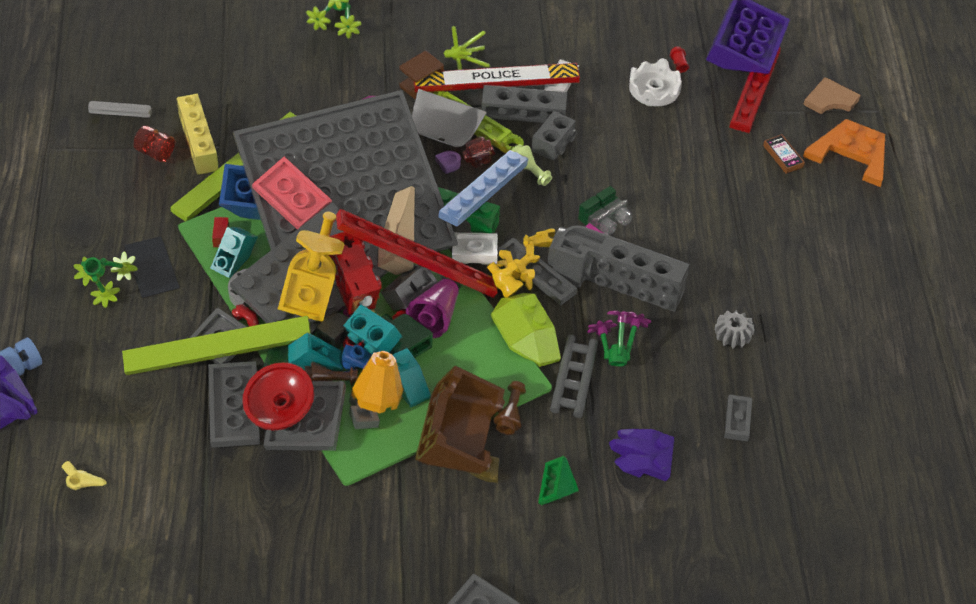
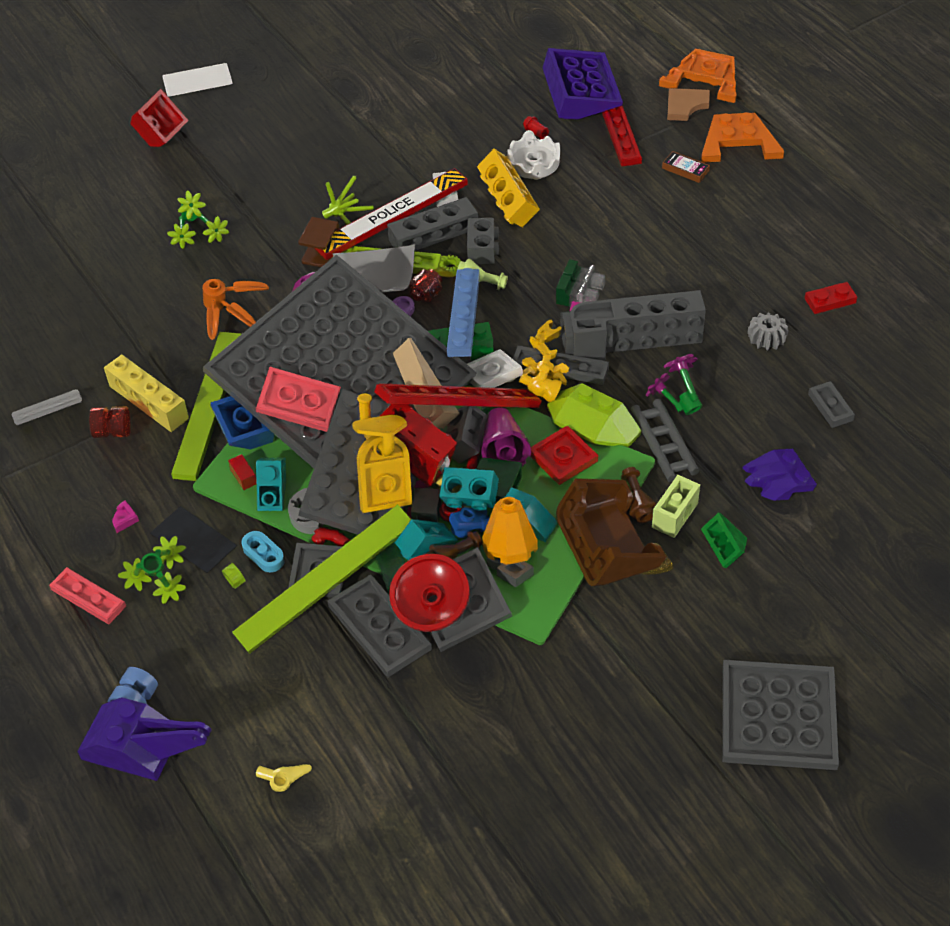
camera: 25 degrees left, 0 degrees up
none -> coral tile [49,567,126,624]
none -> dark pink tile [112,500,139,533]
none -> orange plant [202,279,269,340]
none -> lime axle [222,563,246,589]
none -> medium azure plate [242,531,284,572]
none -> yellow brick [477,149,540,227]
none -> red plate [530,425,598,485]
none -> yellowish green brick [652,475,700,538]
none -> orange wing [659,49,736,103]
none -> red plate [805,282,857,314]

